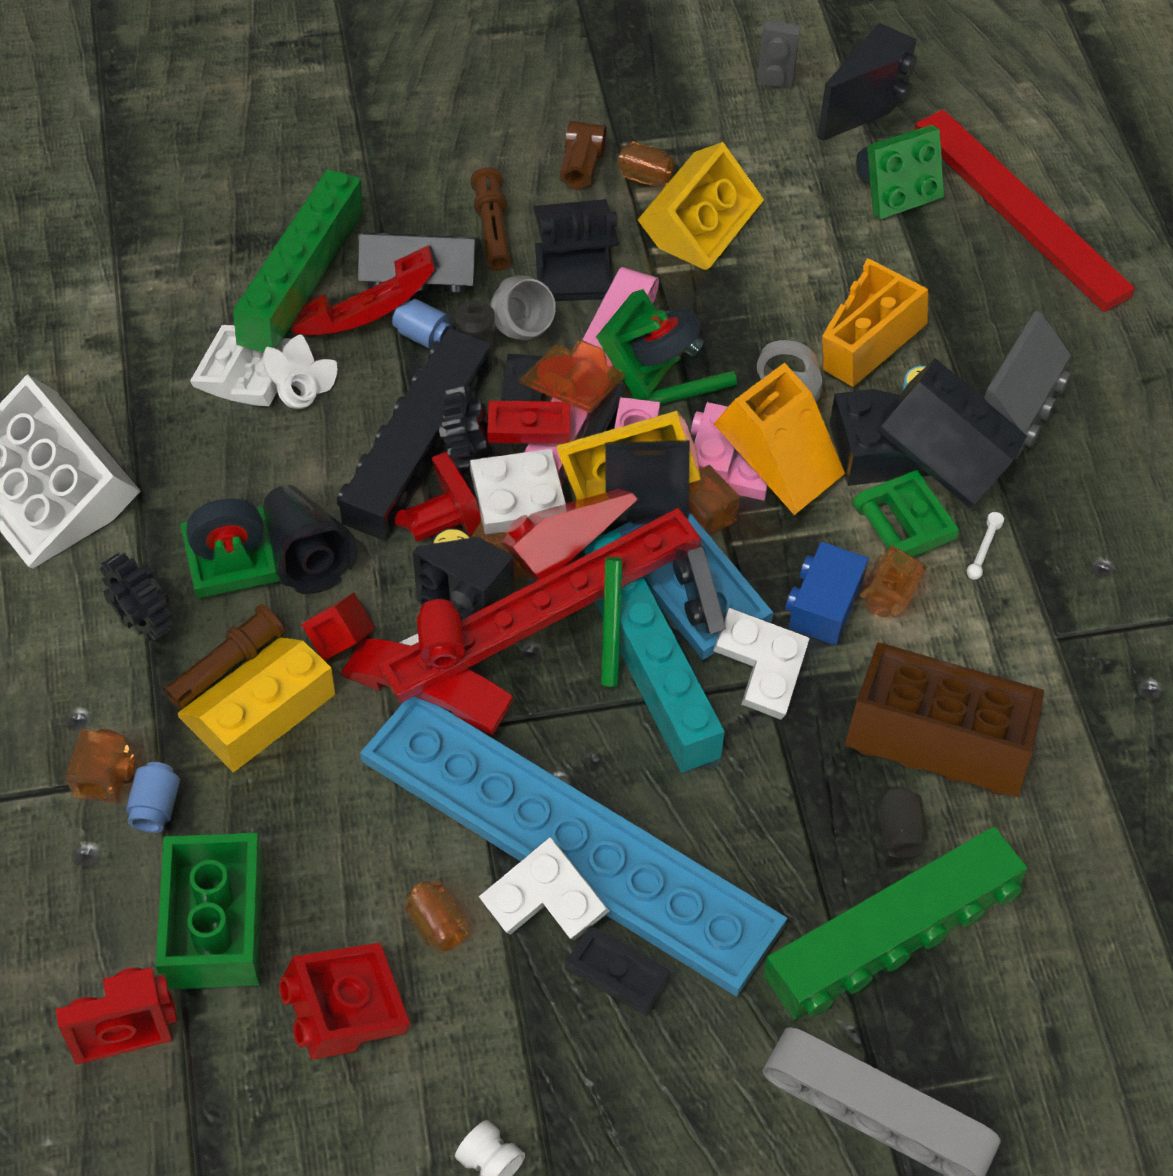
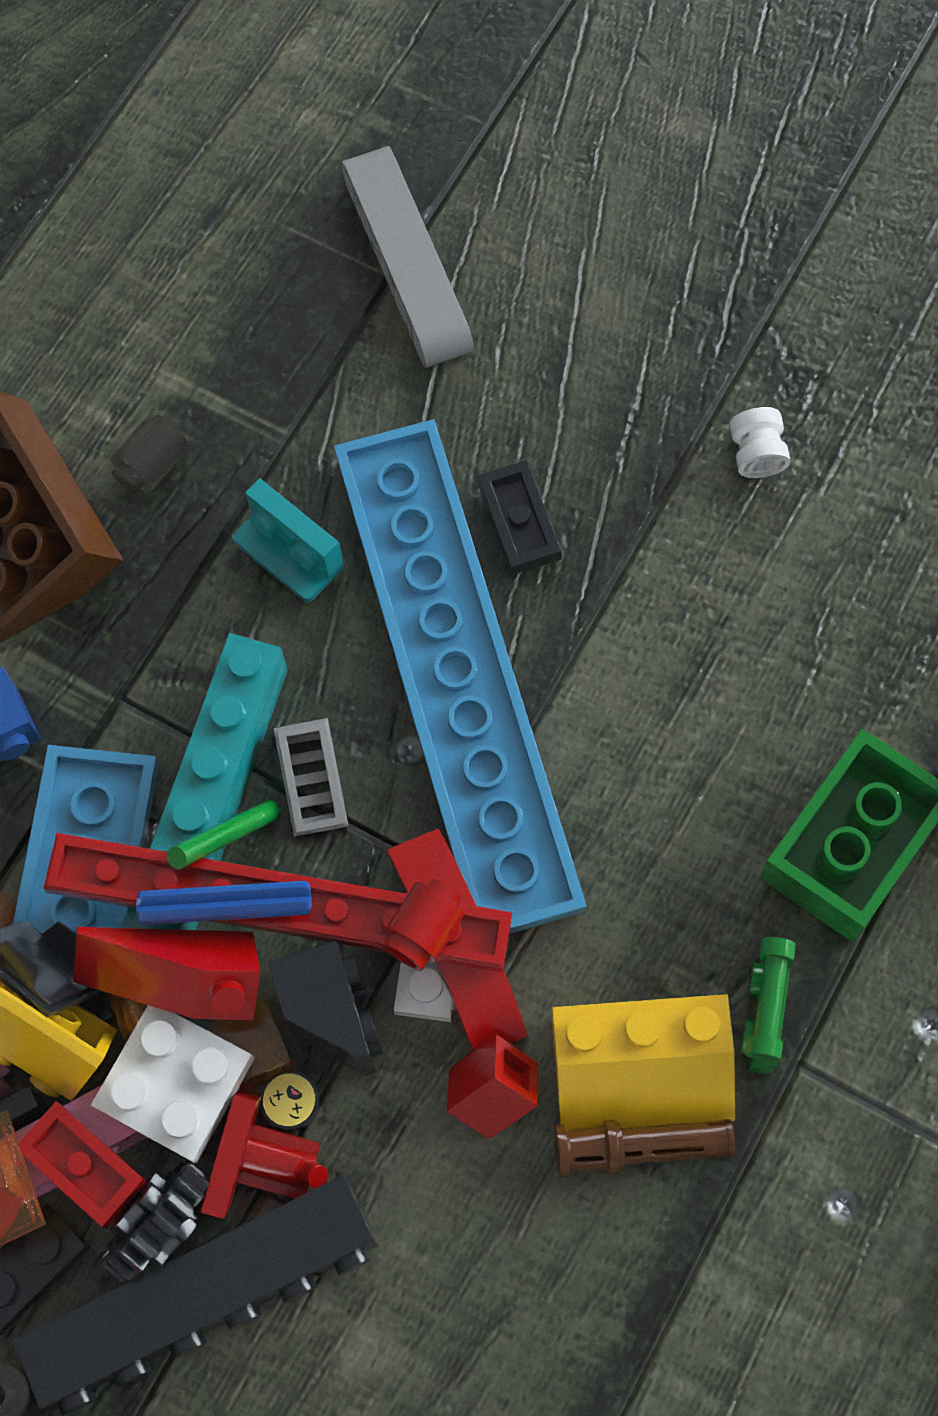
camera: 135 degrees left, 15 degrees up
clear orange brick [65,729,135,804] -> none
black gear [100,552,173,641] -> none
medium blue brick [126,762,180,833] -> none
plate [180,498,280,599] -> none
black cone [263,485,358,594] -> none
red plate [279,942,410,1060] -> none
clear orange brick [404,881,469,953] -> none
white plate [479,837,610,941] -> none
black plate [673,543,726,634] -> none
white plate [713,608,809,720] -> none
green brick [763,826,1028,1021] -> none
none -> blue axle [136,881,312,925]
none -> teal bracket [232,478,344,603]
none -> light grey slope [273,718,348,837]
none -> green plate [740,937,796,1075]

